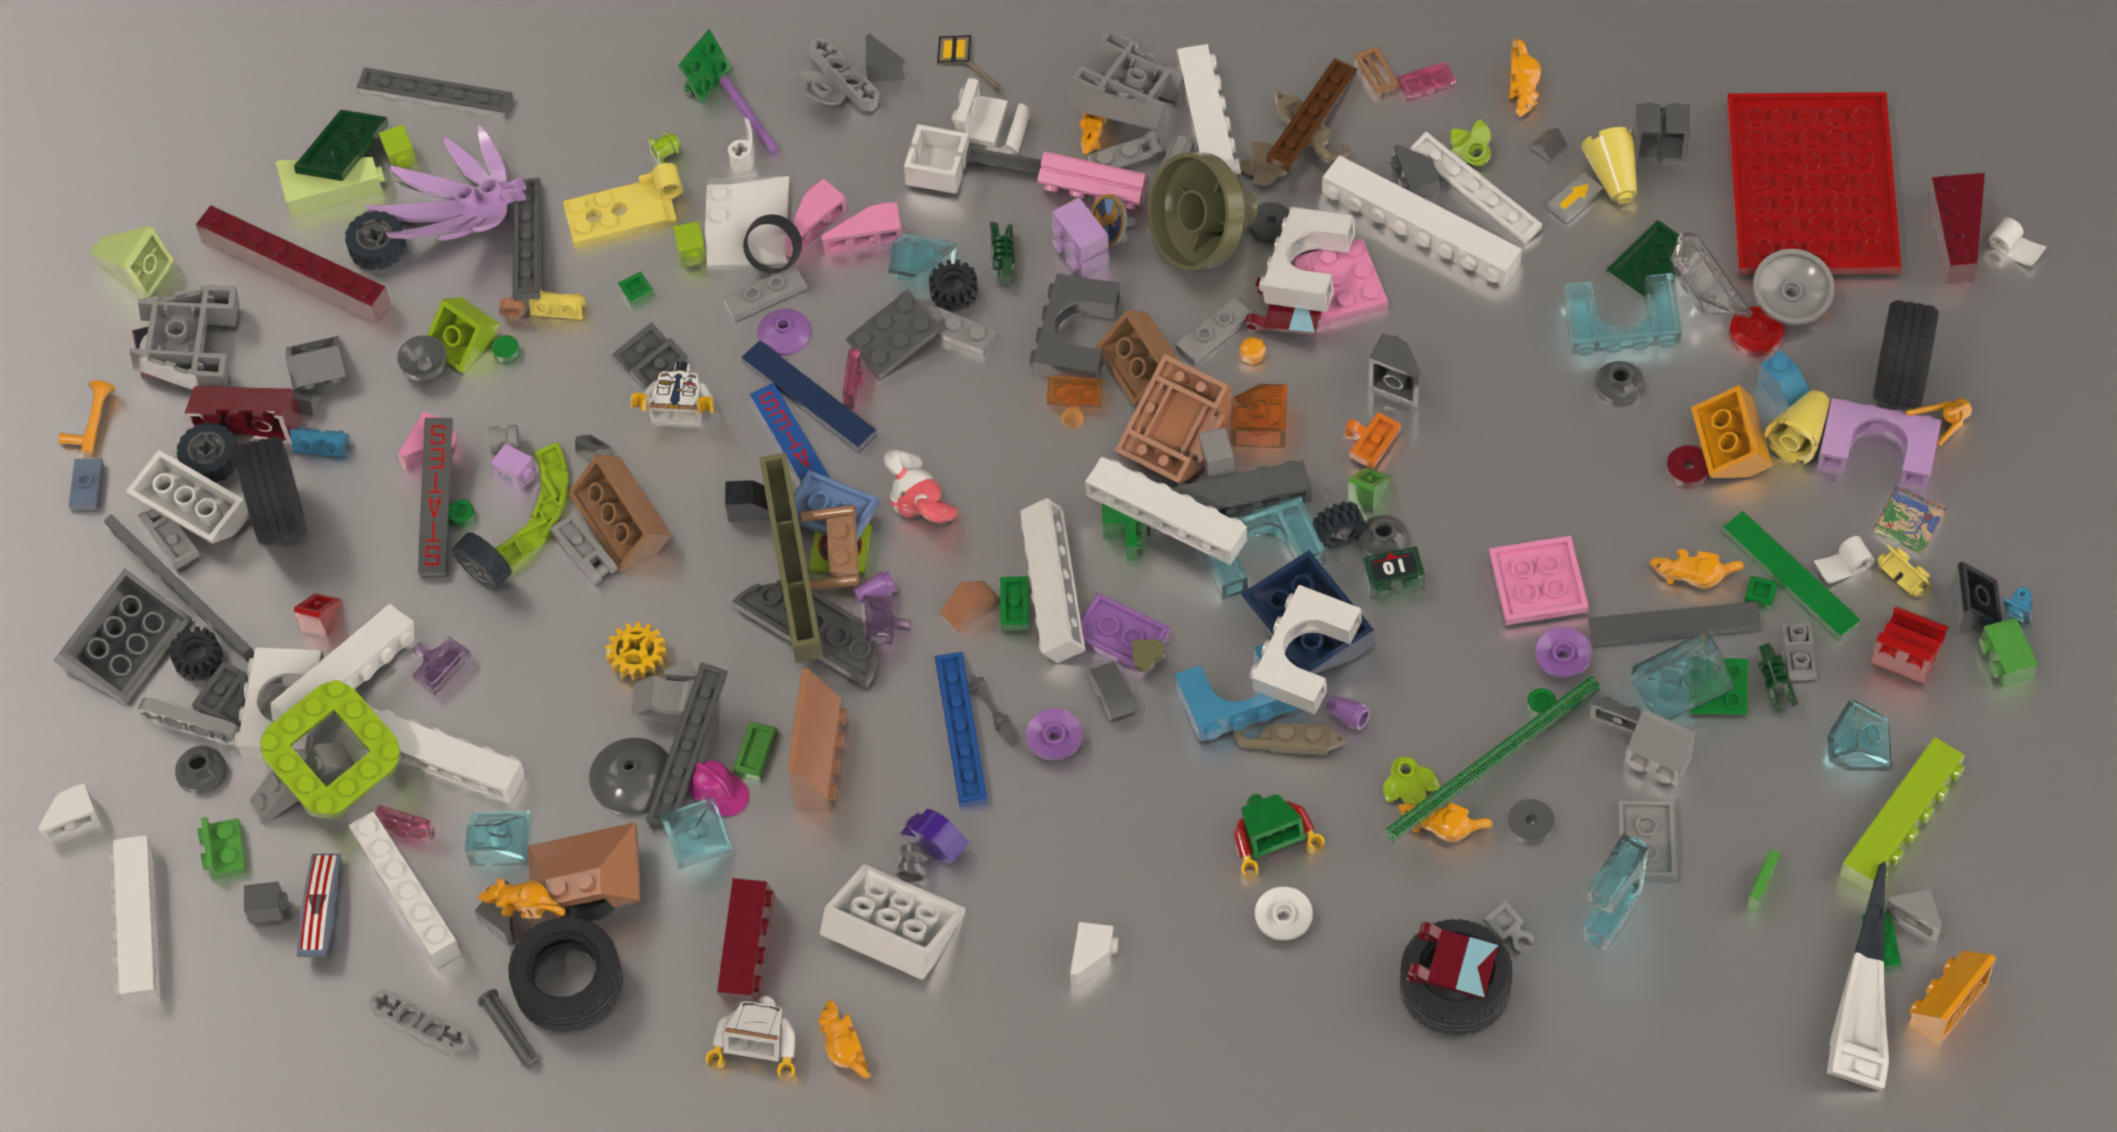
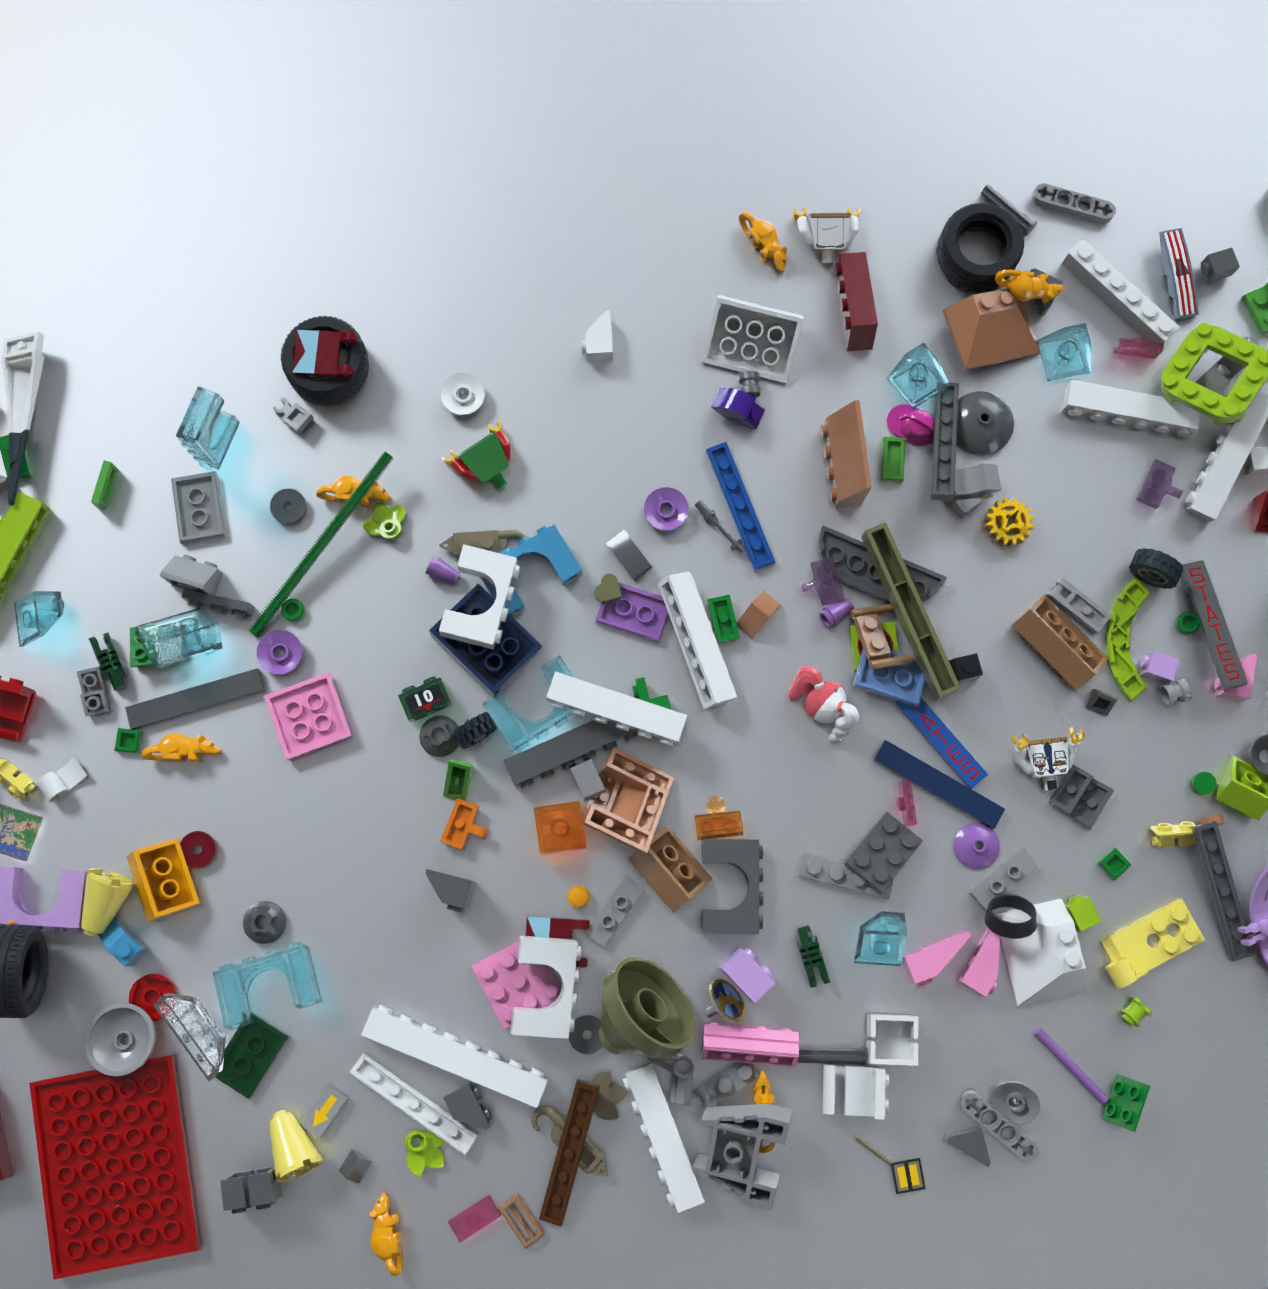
camera: 160 degrees right, 20 degrees up
white panel [728,118,755,174] -> none
black tyre [929,260,978,311] -> none
green tile [1722,511,1861,641] -> none

